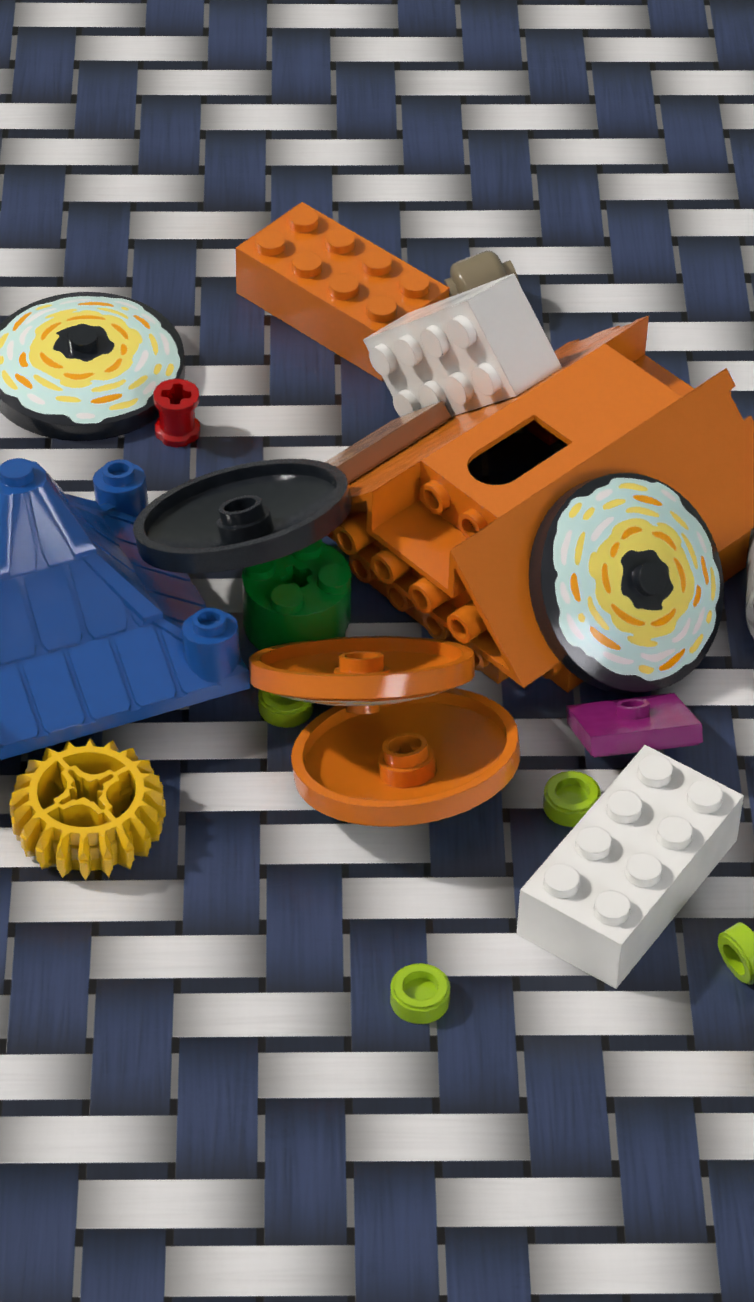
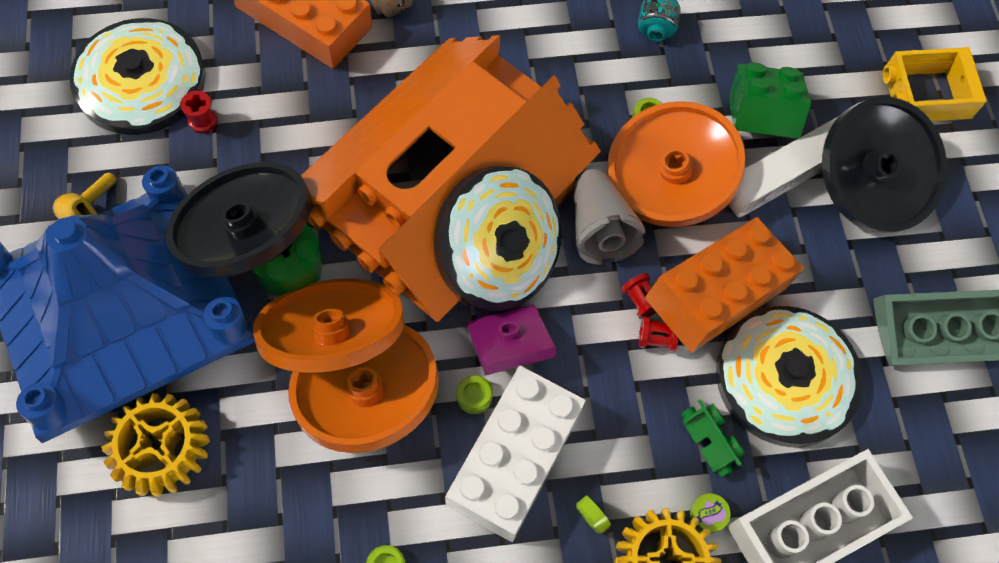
camera: 10 degrees left, 20 degrees up
medium nougat tile [325,401,451,484] -> none
white brick [363,273,562,417] -> none

